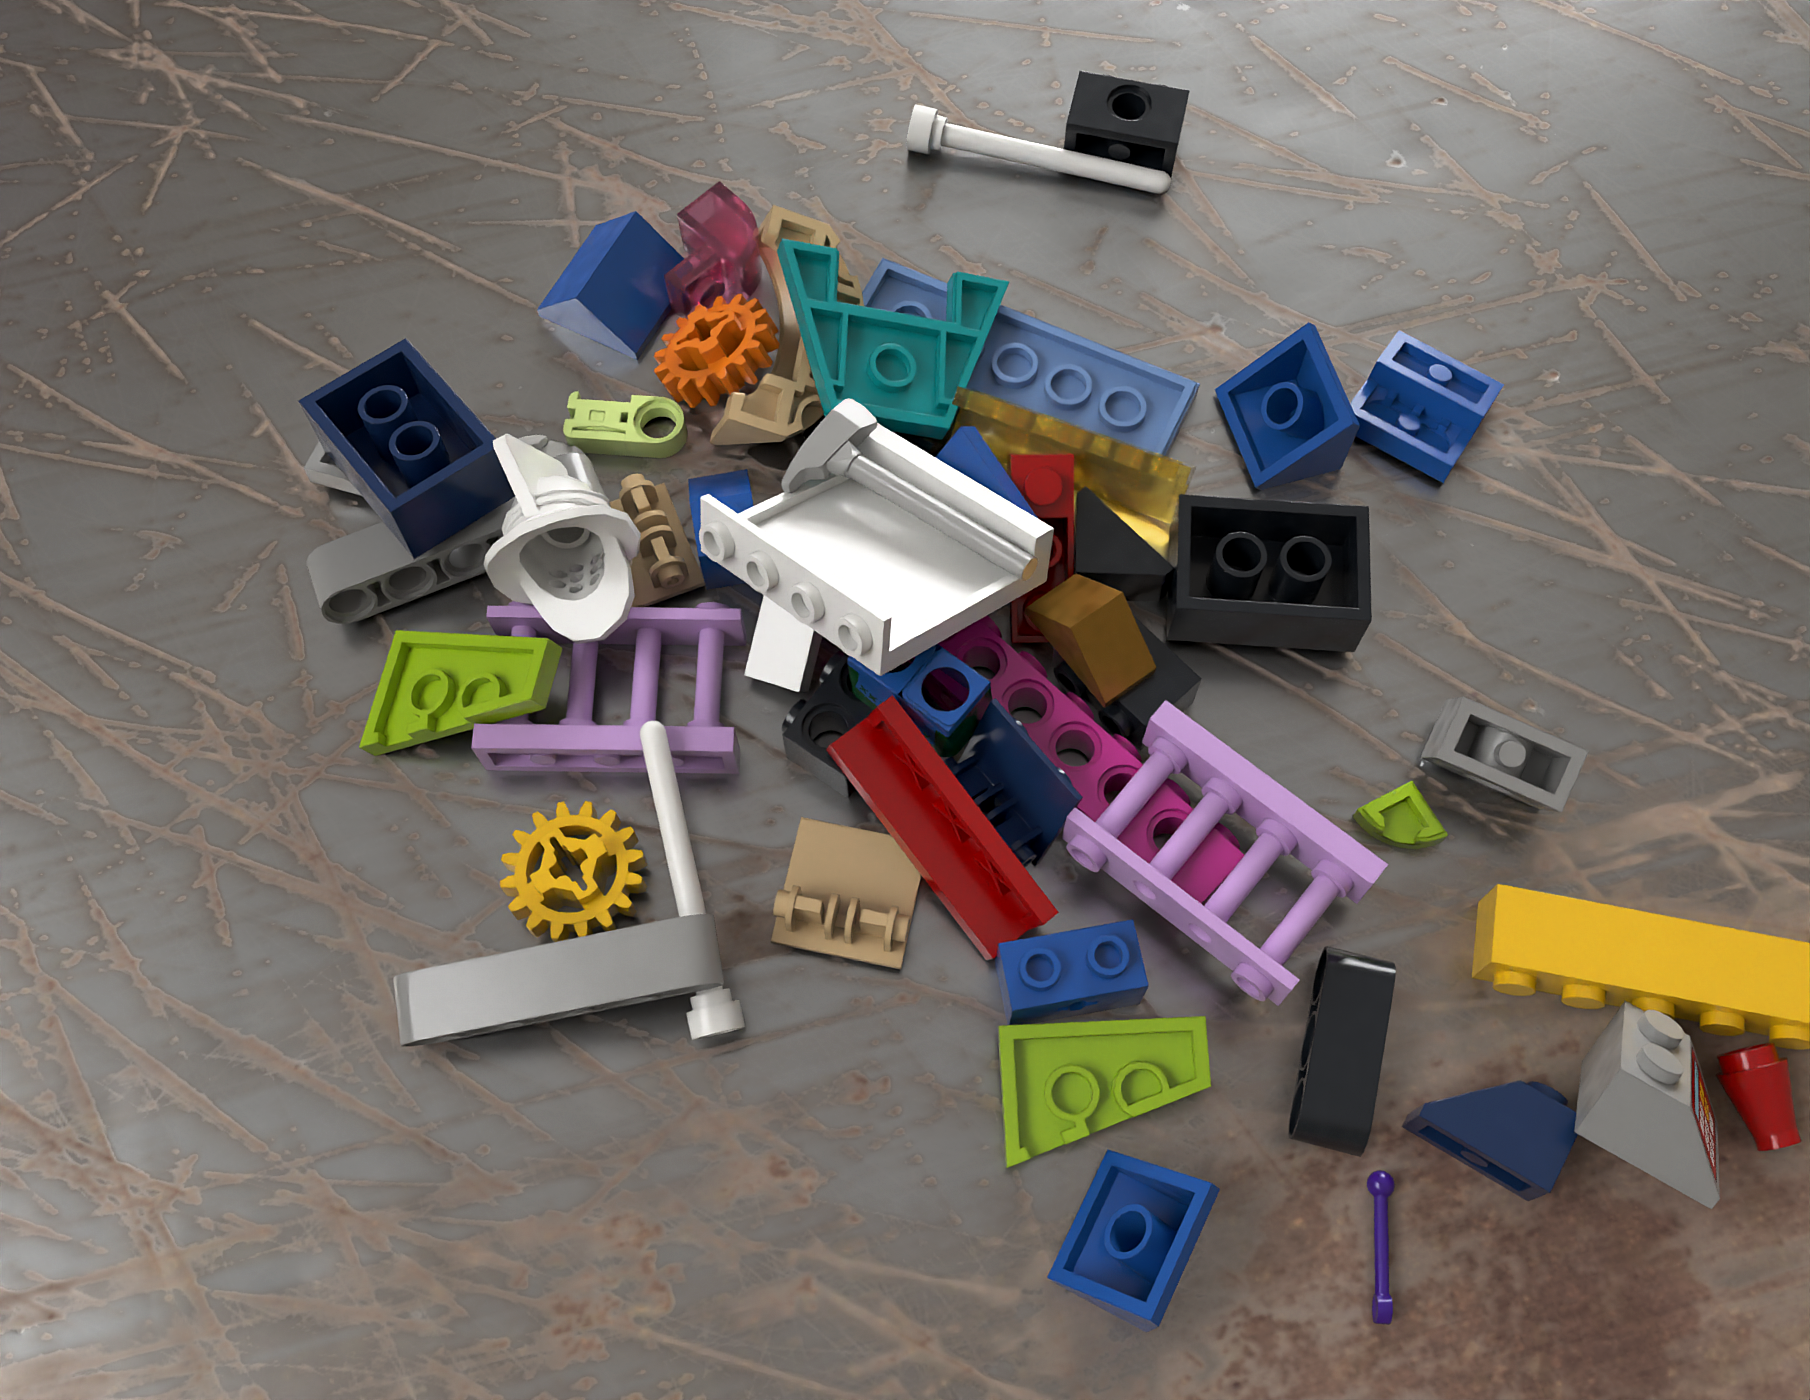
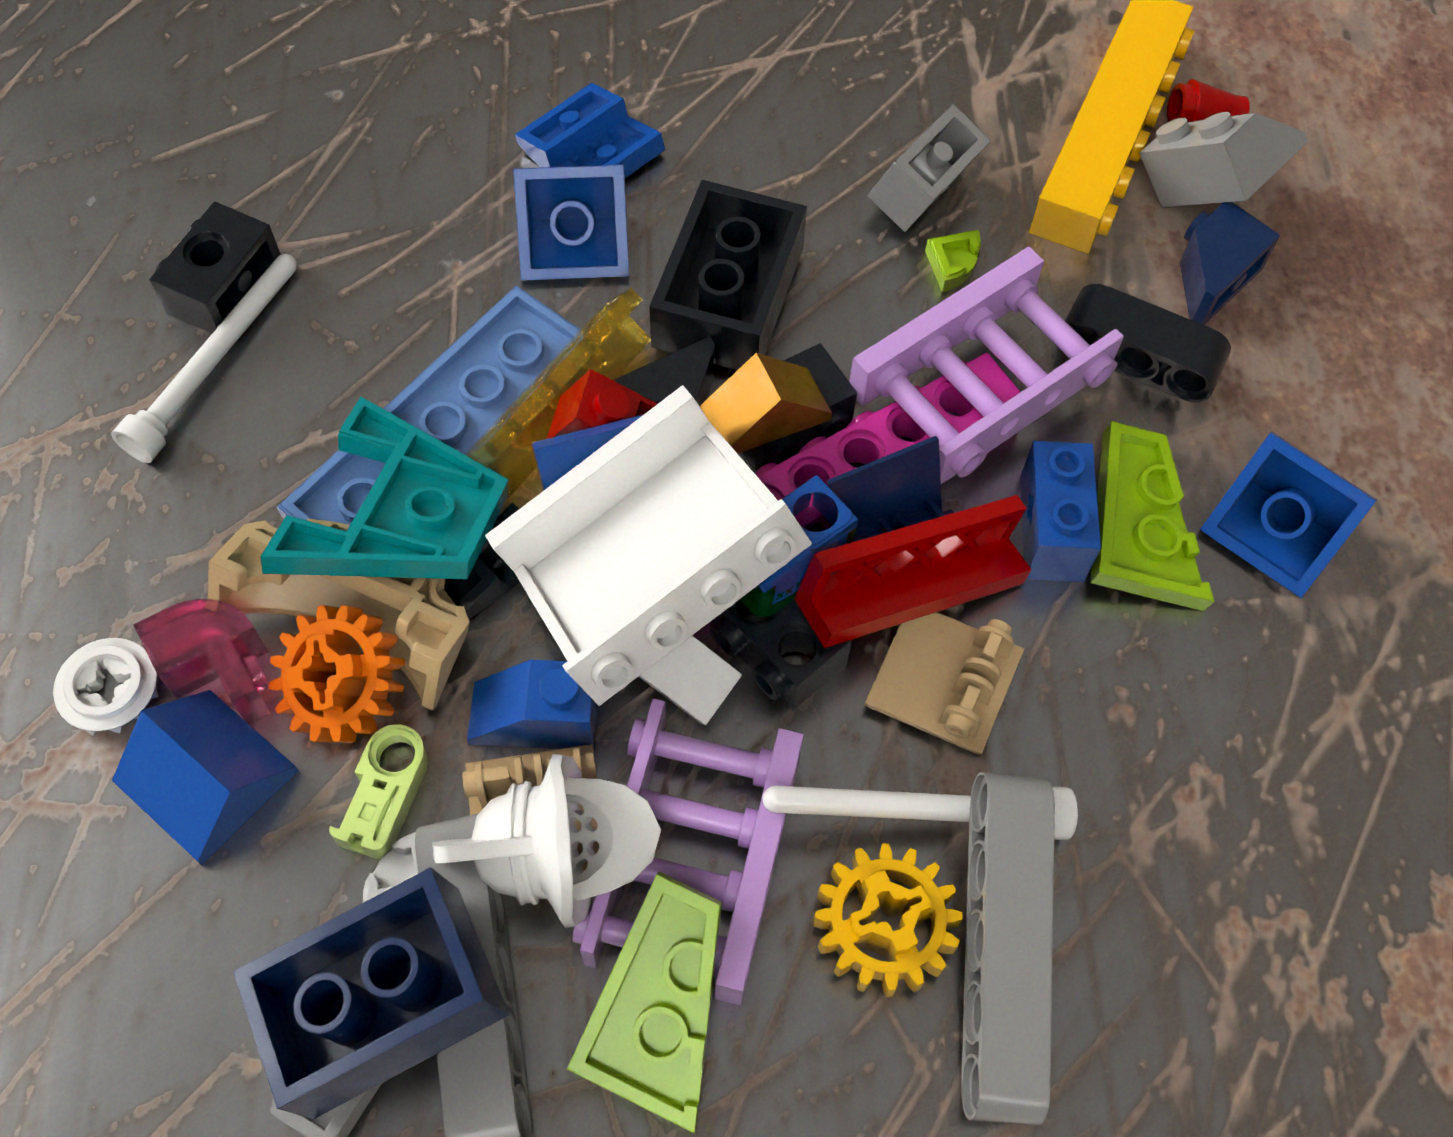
camera: 80 degrees left, 5 degrees down
light grey piece [781,398,1038,581] -> none
dark purple hinge [1367,1170,1395,1325] -> none
none -> white gear [53,638,160,736]

